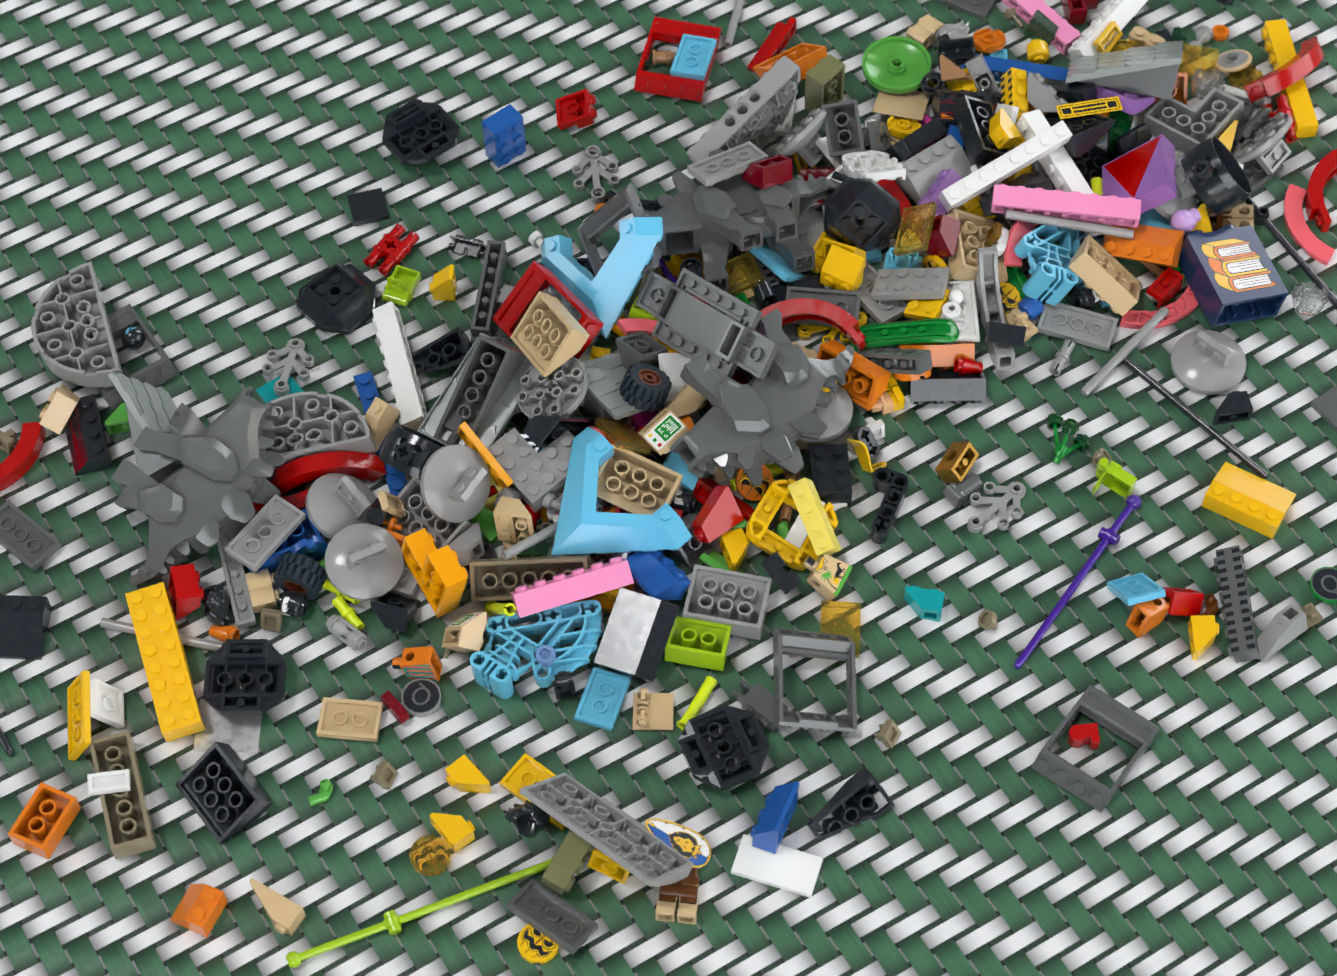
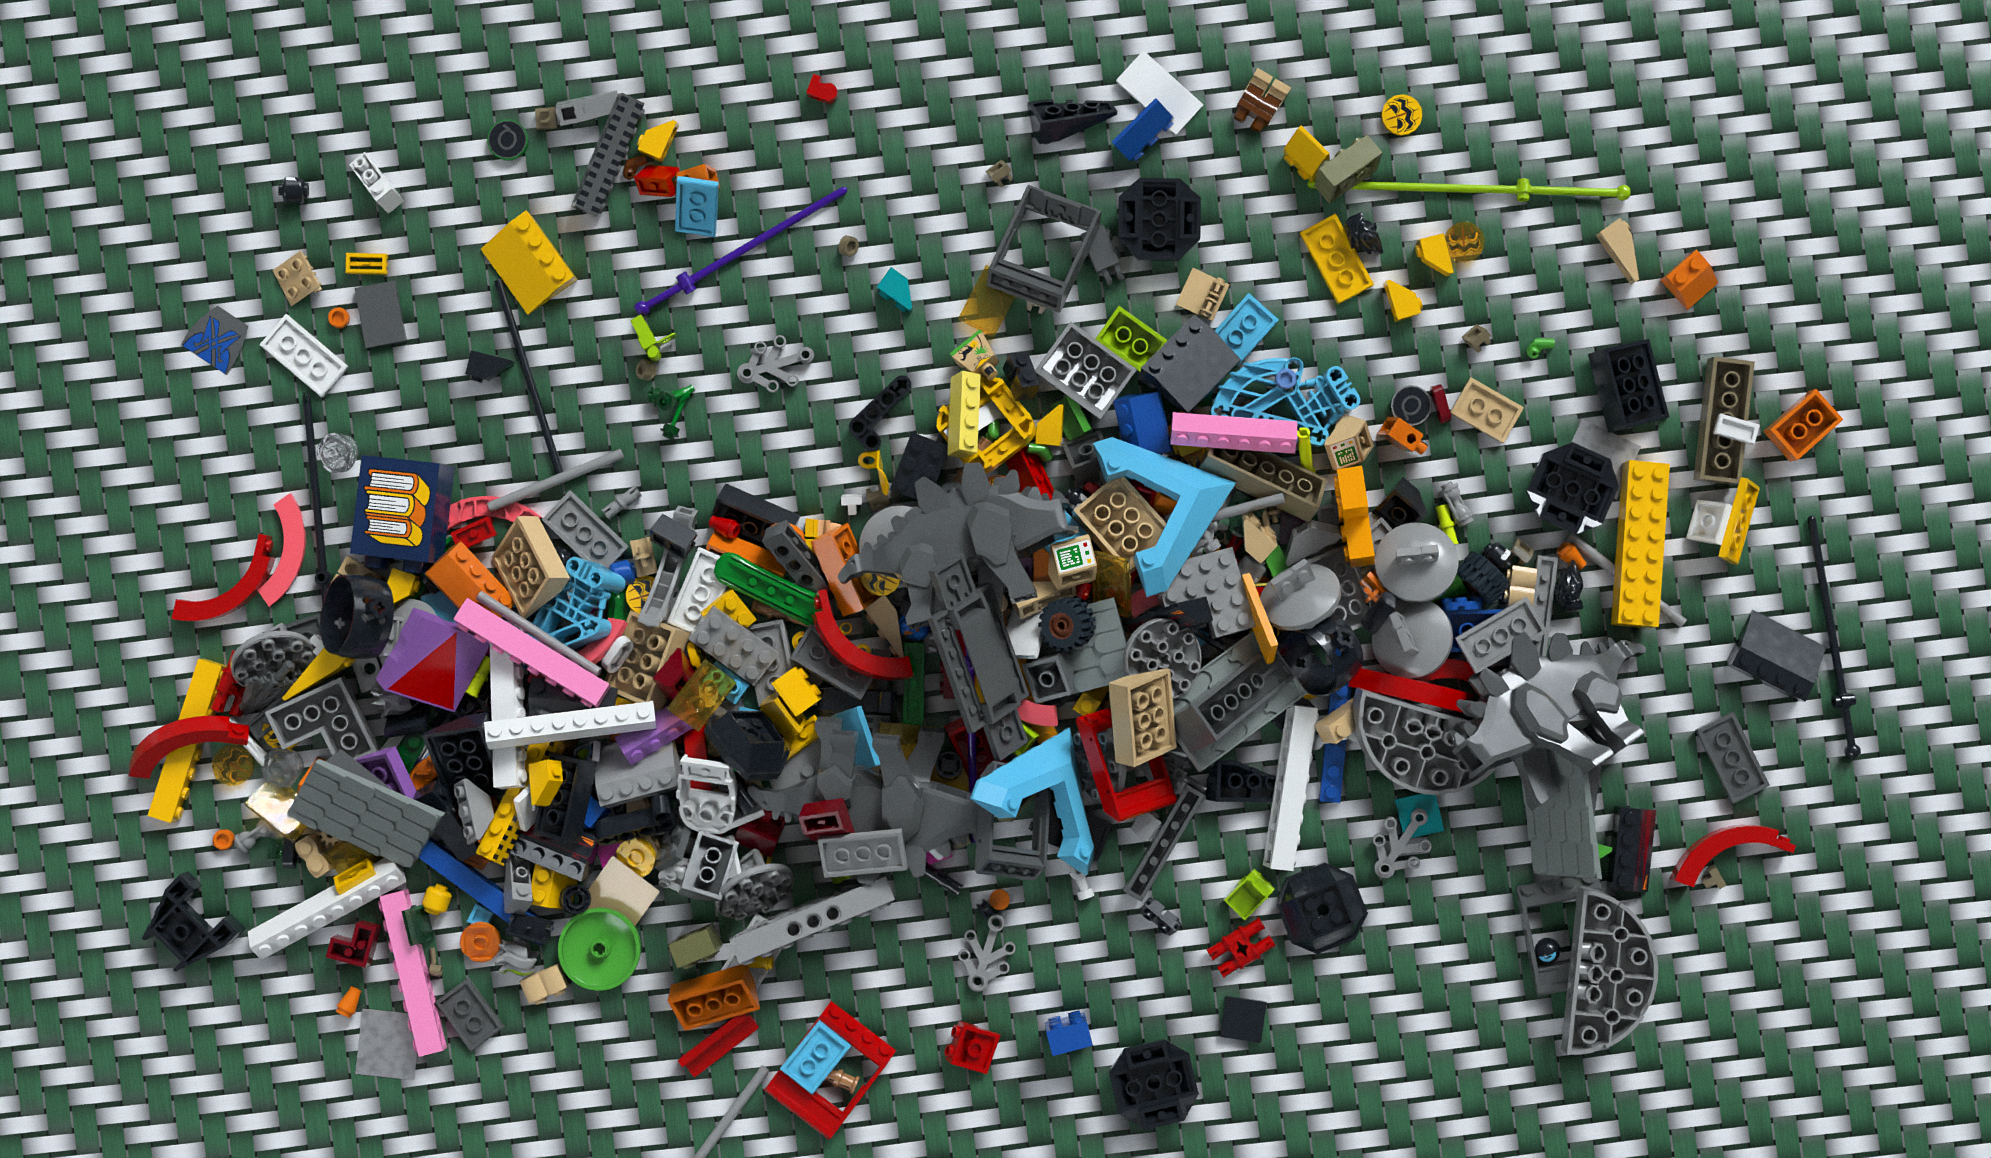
camera: 155 degrees left, 30 degrees up
tan slope [39,384,80,435] -> none
red slope [168,563,204,620] -> none
tan tile [377,490,406,518] -> none
yellow slope [429,264,457,301] -> none
dark grey tile [506,879,599,955] -> none
light grey slope [519,773,694,887] -> none
black plate [554,670,576,700] -> none
shield [644,819,711,869] -> none
neon yellow pin [676,676,717,730] -> none
slope [691,485,744,543] -> none
black beam [852,426,880,459] -> none
pearl gold brick [935,442,979,483] -> none
medium nougat slope [940,54,973,81] -> none
white plate [942,289,964,321] -> none
dark grey piece [943,473,983,508] -> none
pearl gold tile [985,222,1003,247] -> none
dark grey window [1031,685,1160,812] -> none
sticker [1056,96,1123,119] -> none
light grey bracket [1170,330,1246,395] -> none
lavender piece [1171,208,1201,235] -> none
light grey wheel [1214,49,1252,72] -> none

